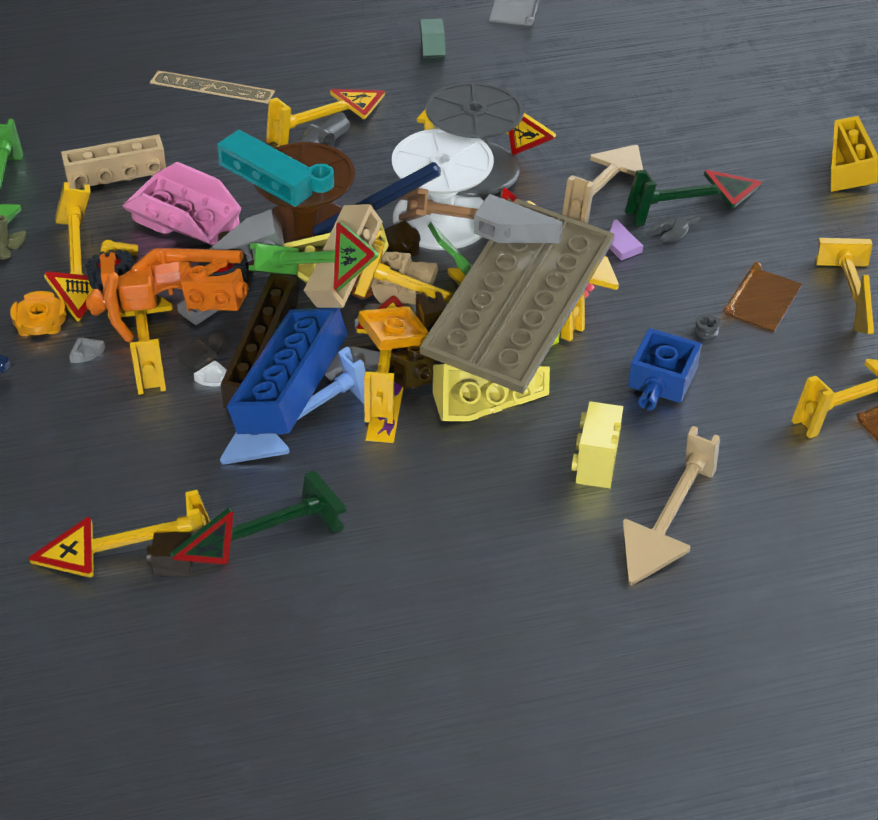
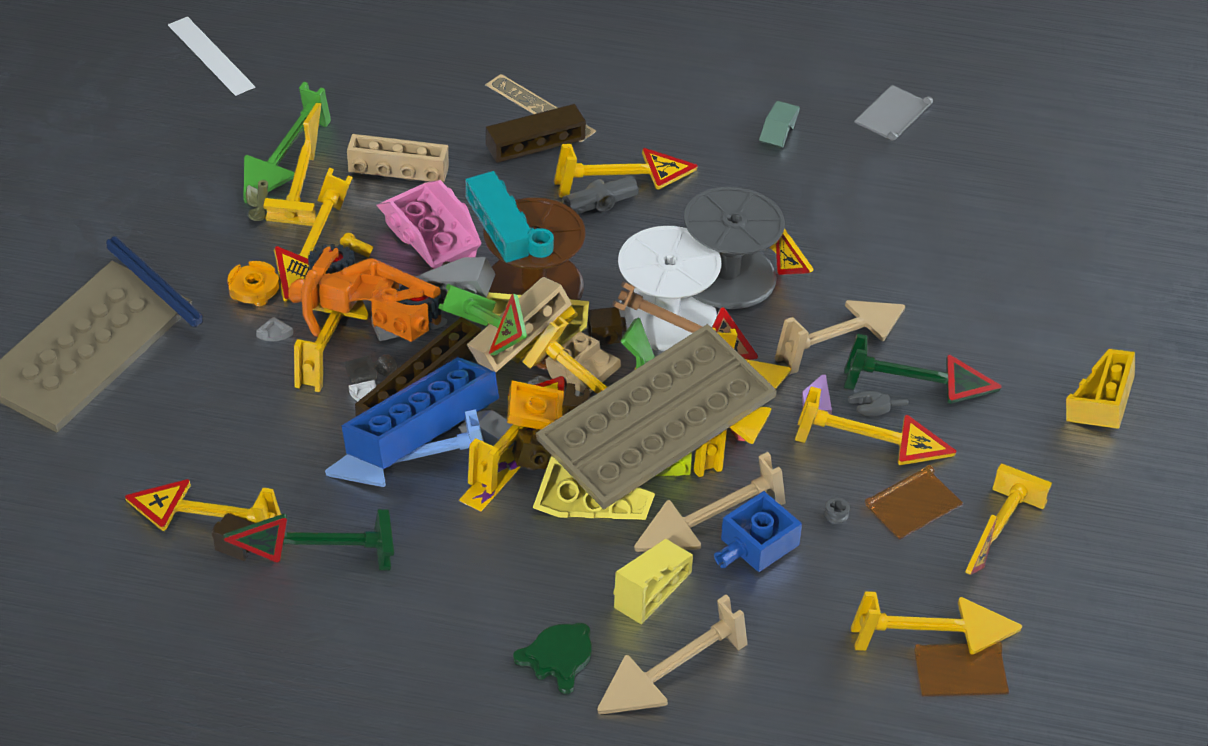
camera: 25 degrees right, 0 degrees up
dark blue axle [312,162,441,236] -> none
light grey slope [474,194,563,243] -> none
none -> yellow piece [263,103,321,226]
none -> dark brown brick [486,104,586,163]
none -> dark green tile [513,623,592,694]
none -> tan piece [634,452,786,552]
none -> yellow piece [795,386,957,465]

